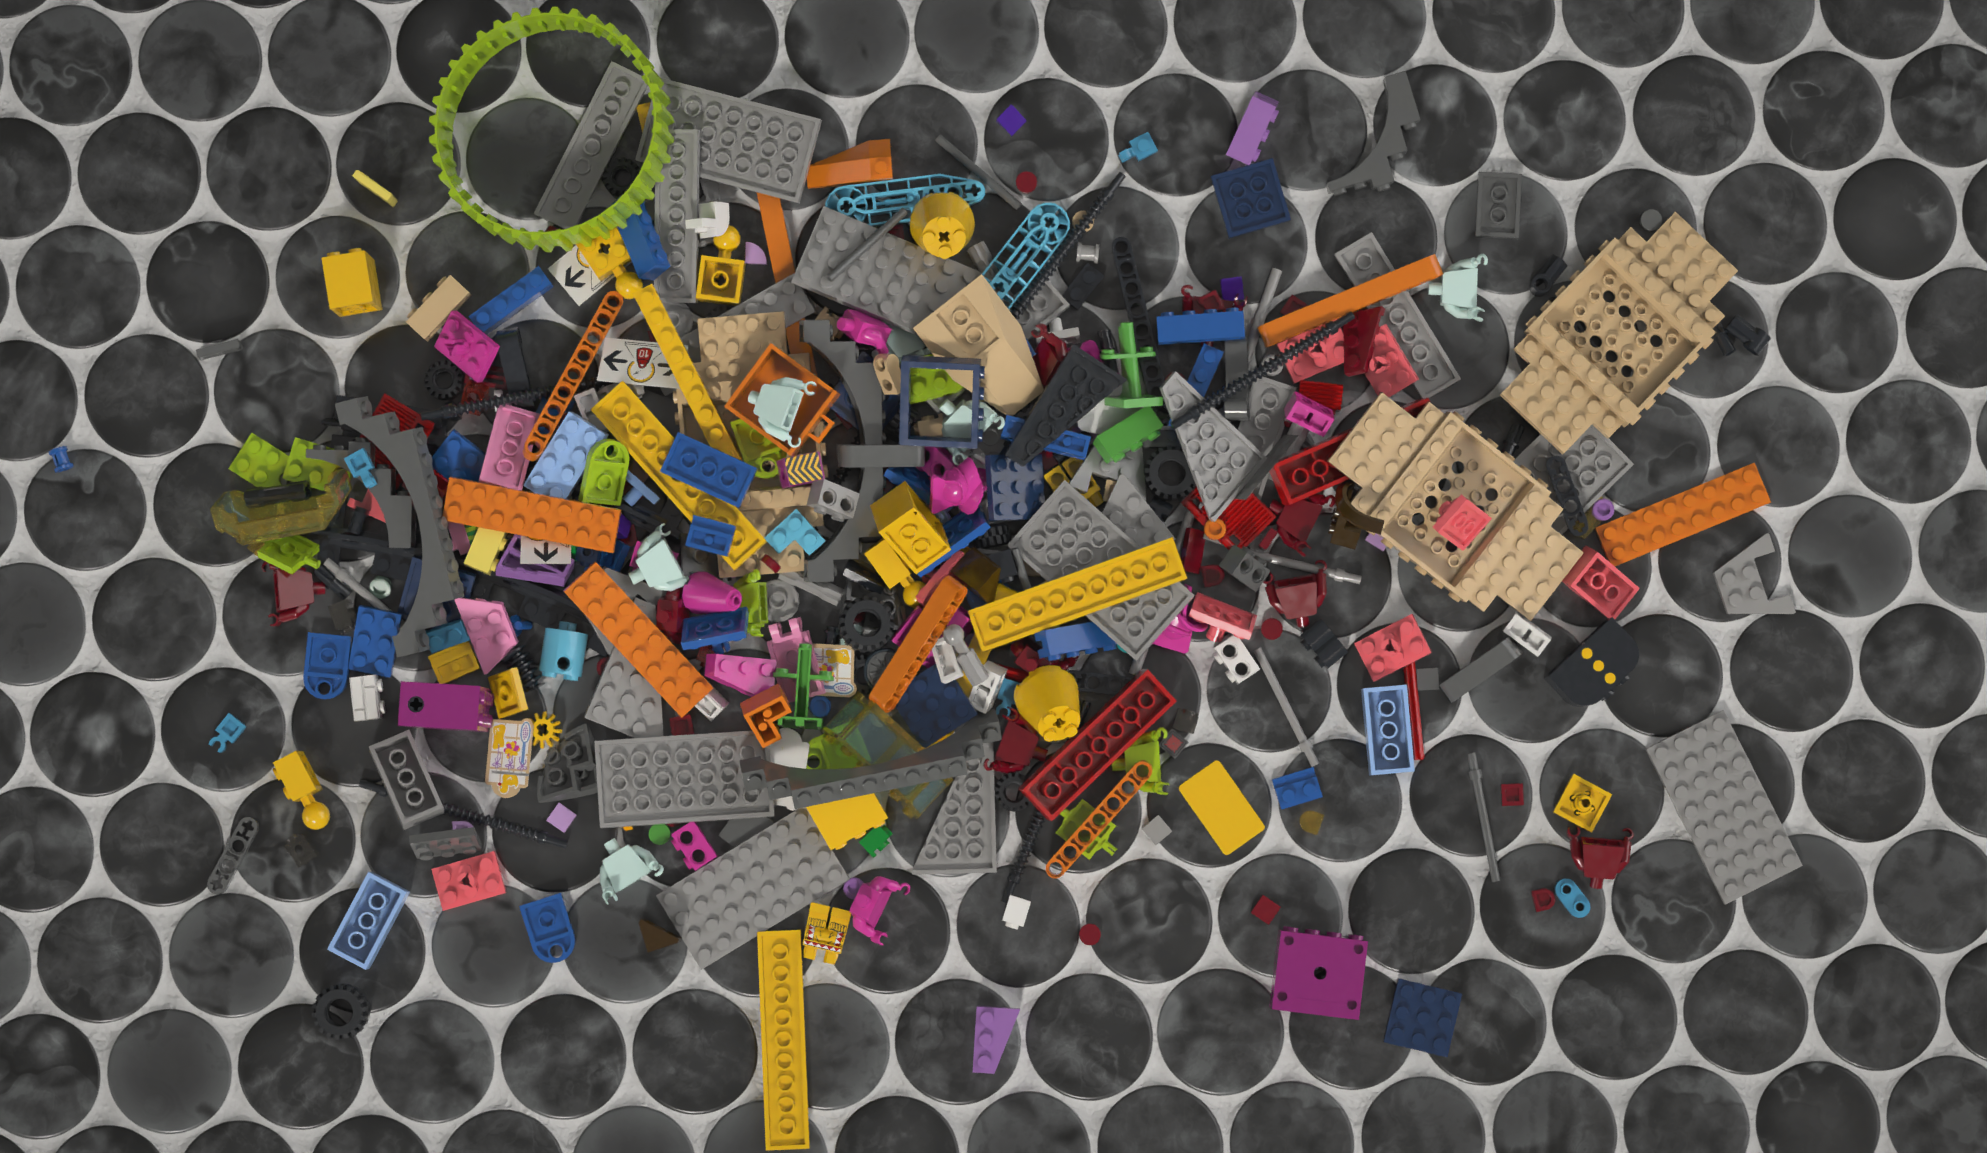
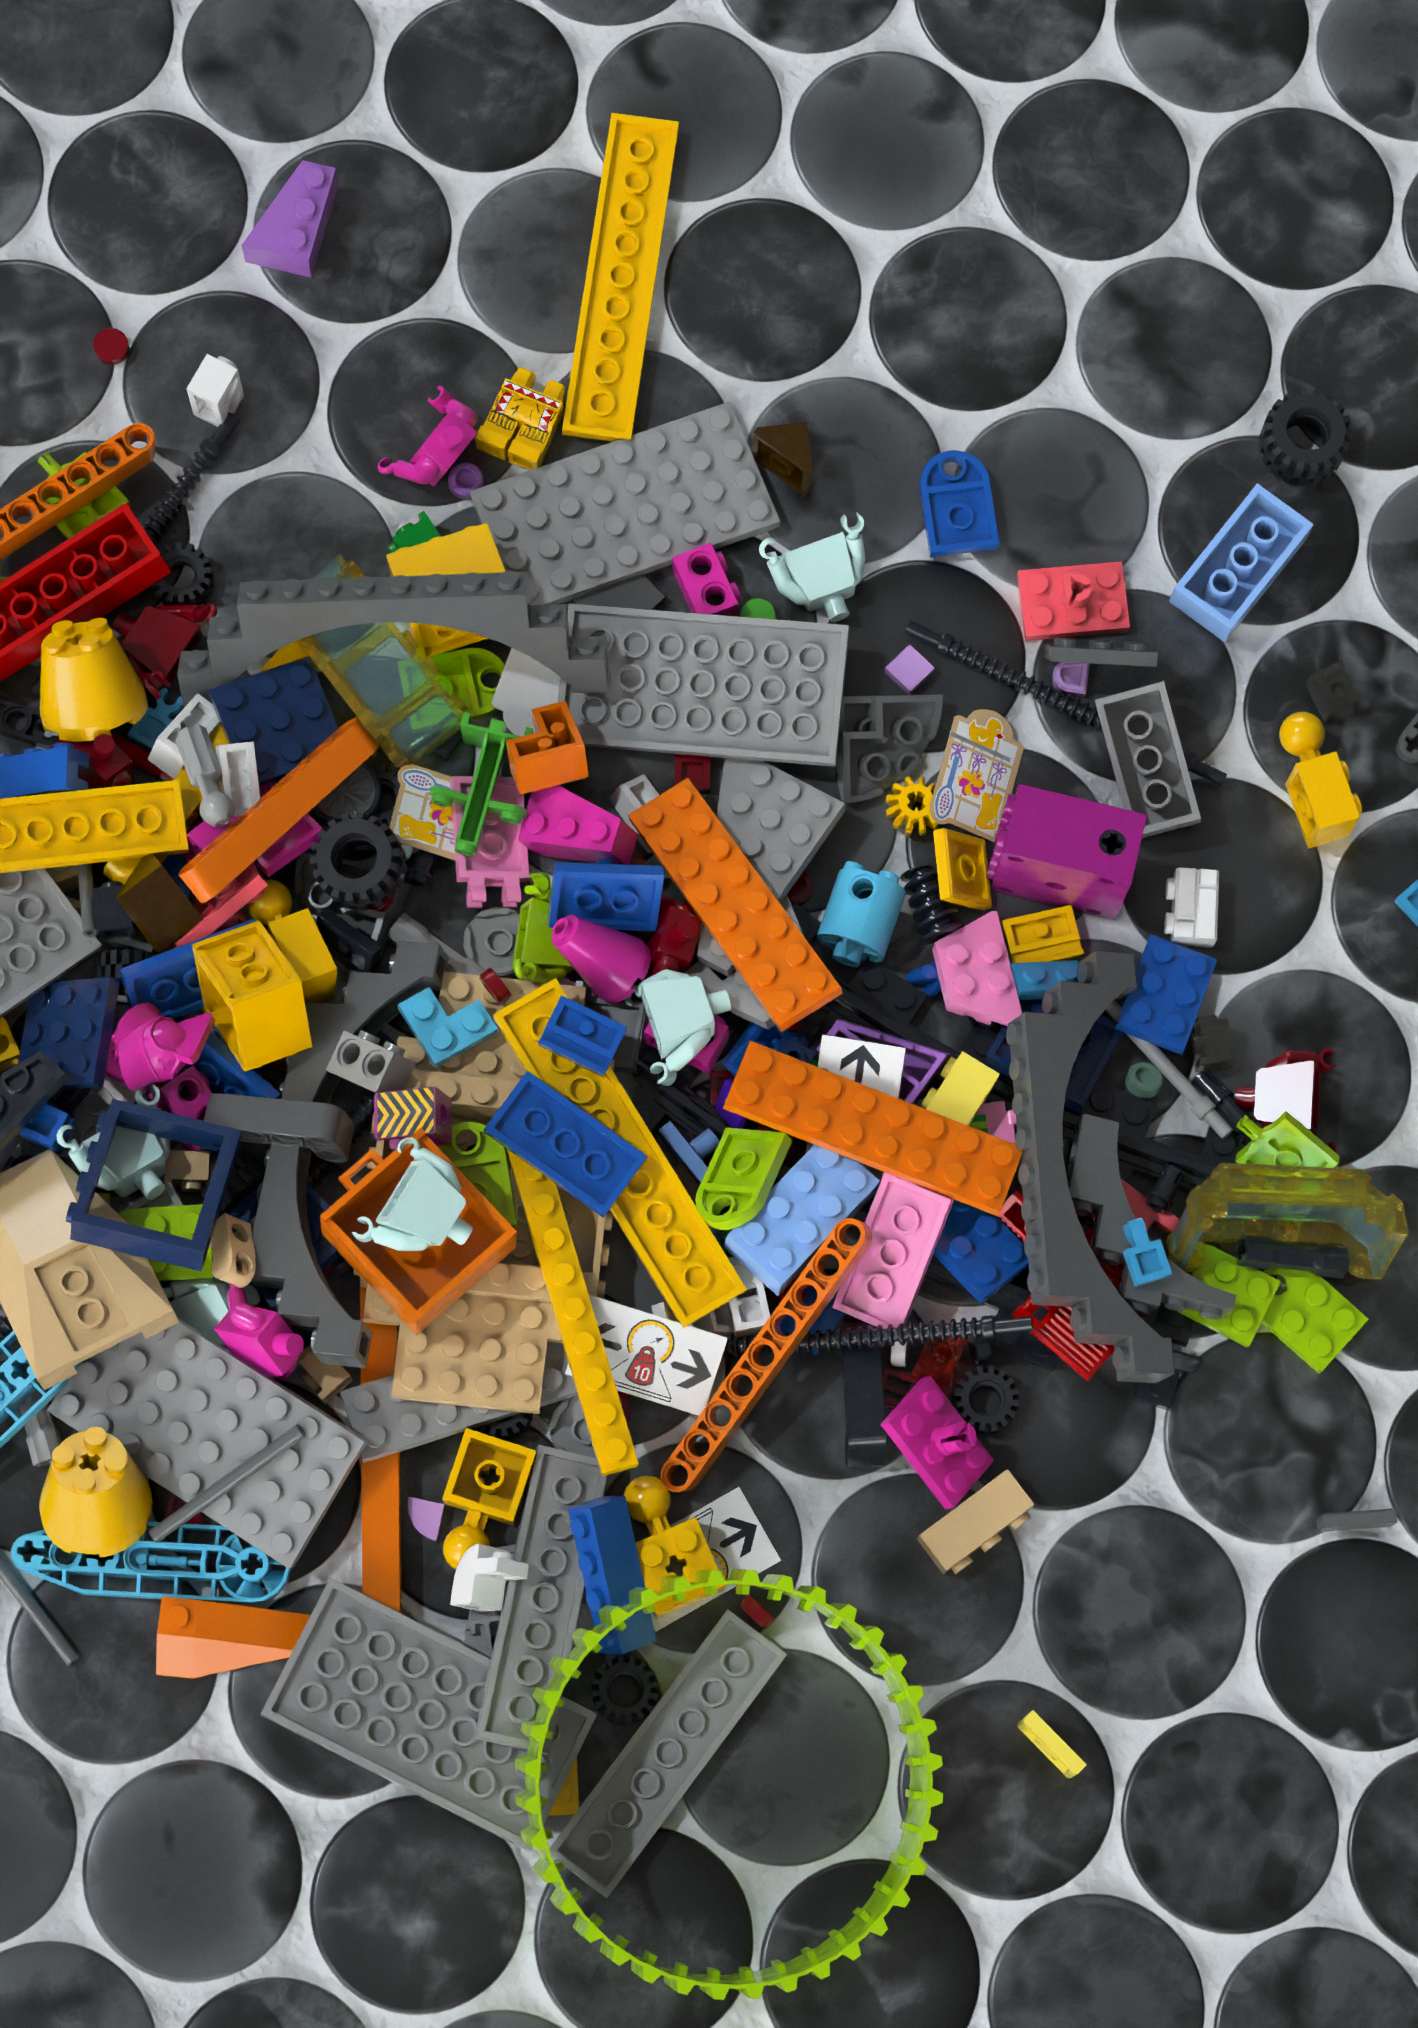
camera: 175 degrees left, 10 degrees down
blue plate [303,632,352,699] -> none
yellow container [322,248,382,317] -> none
blue brick [468,266,554,335] -> none
blue tile [809,696,831,717] -> none
light grey wing [912,742,997,875] -> none

